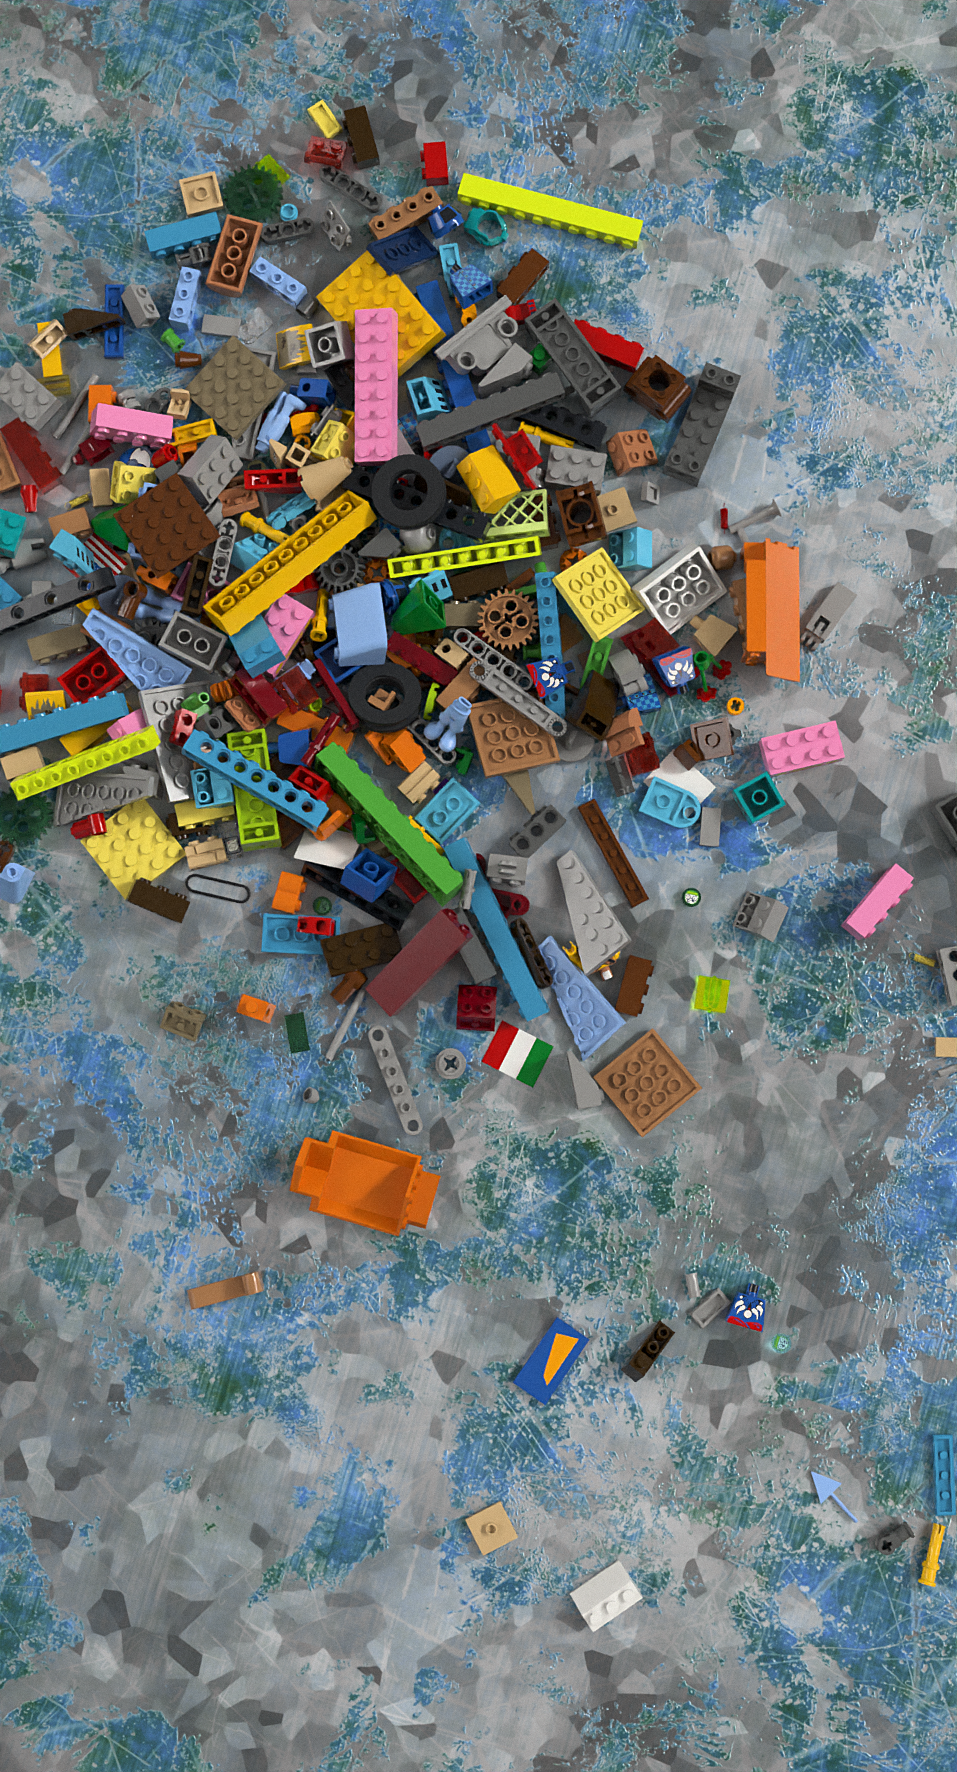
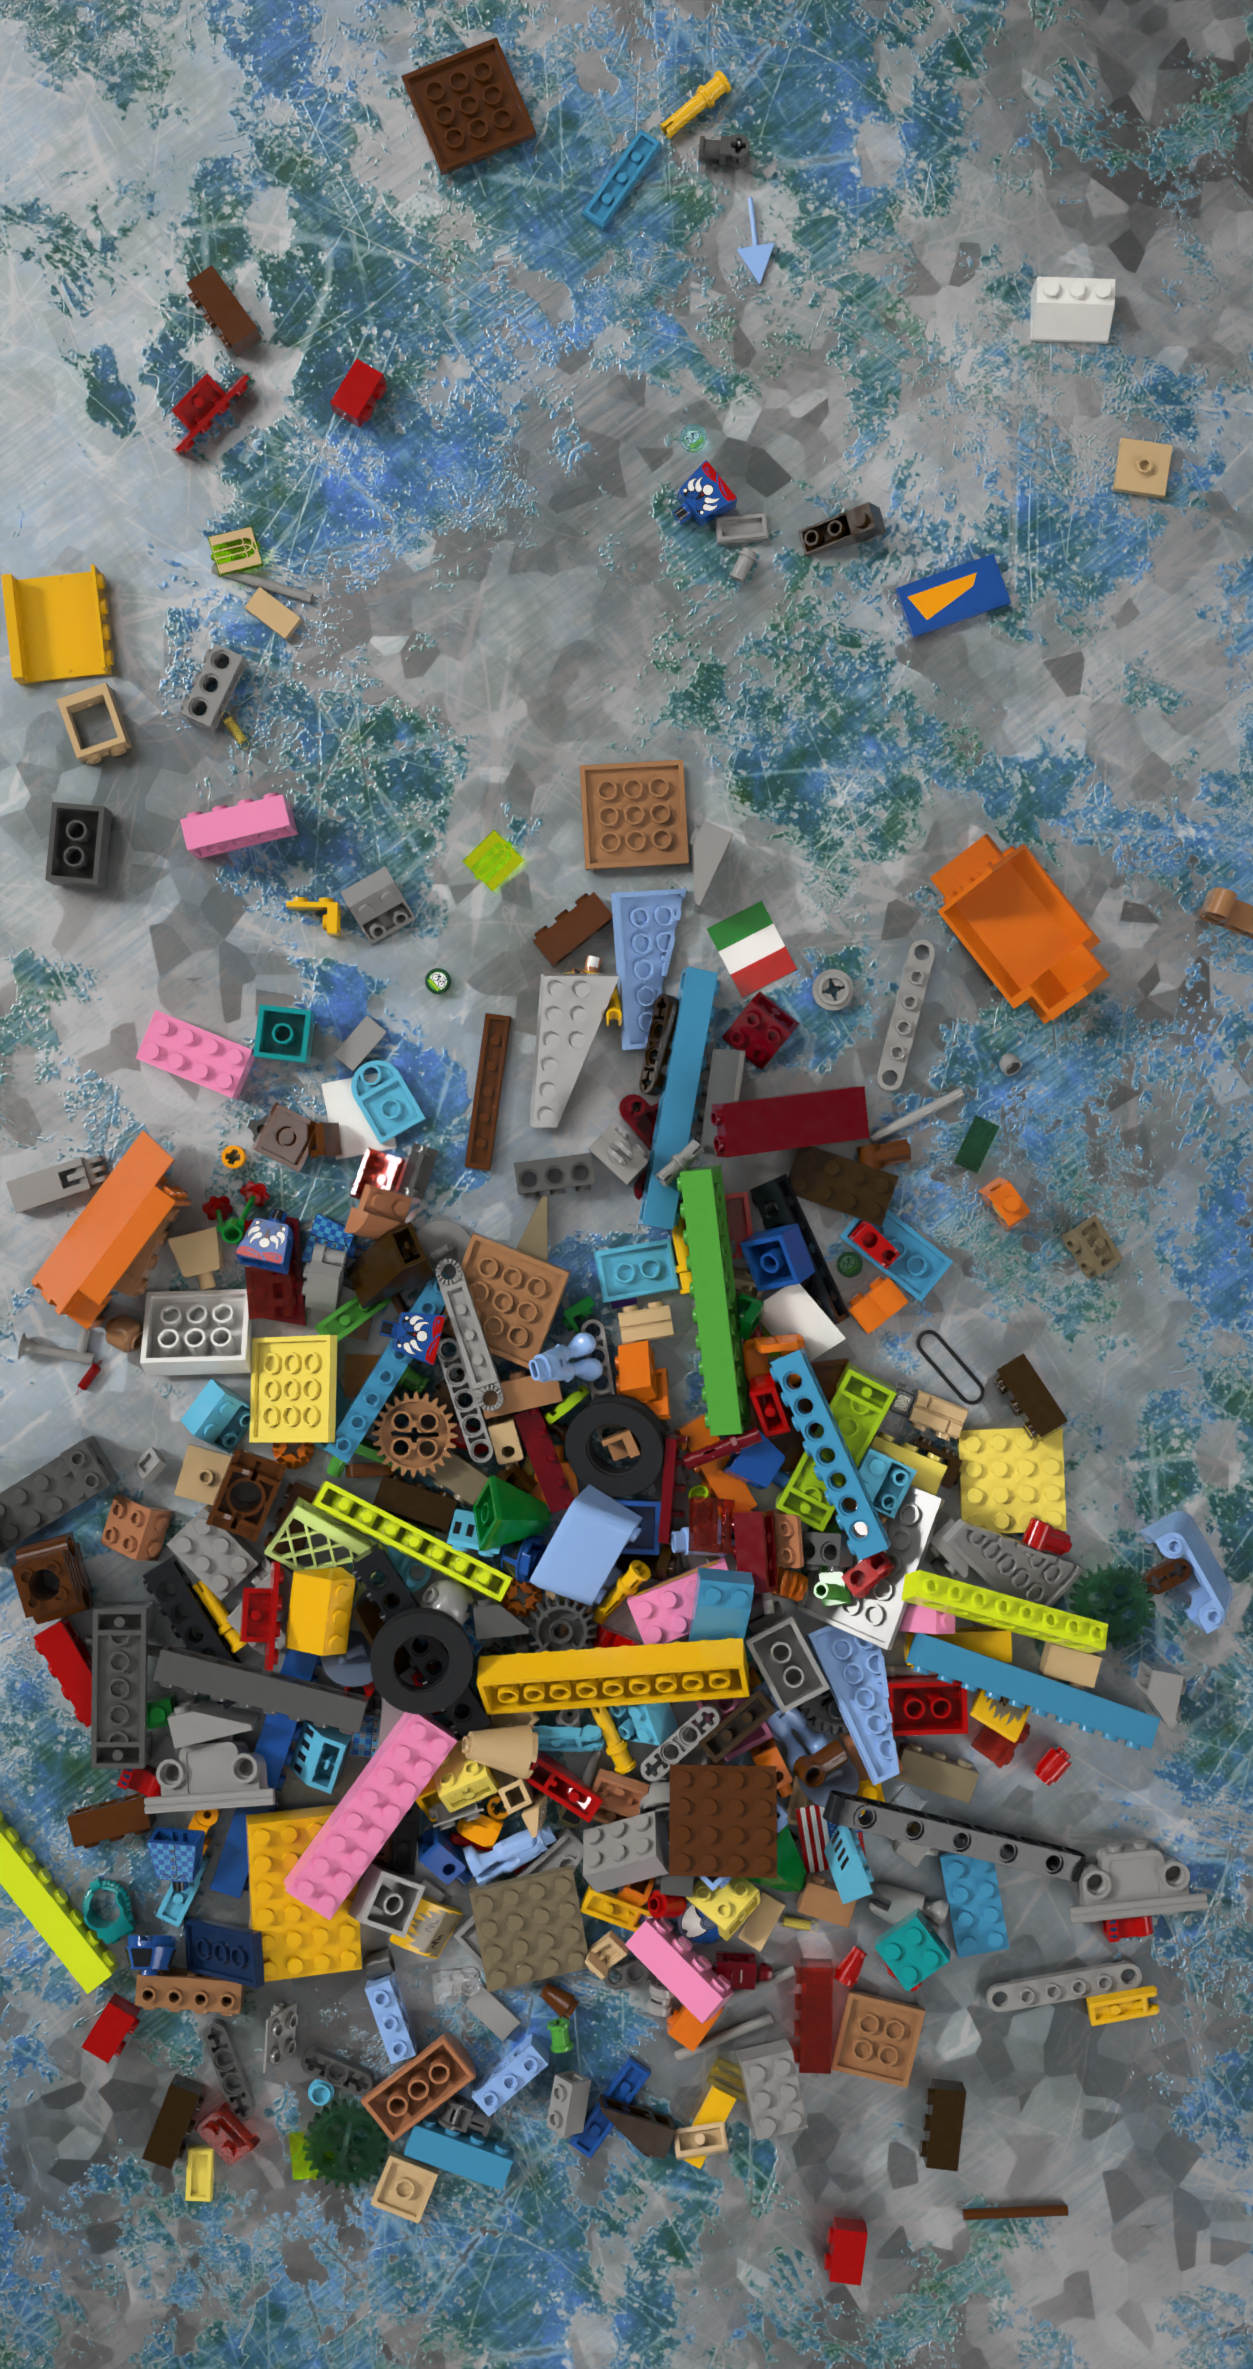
camera: 150 degrees left, 5 degrees up
none -> yellow bracket [286,897,341,937]

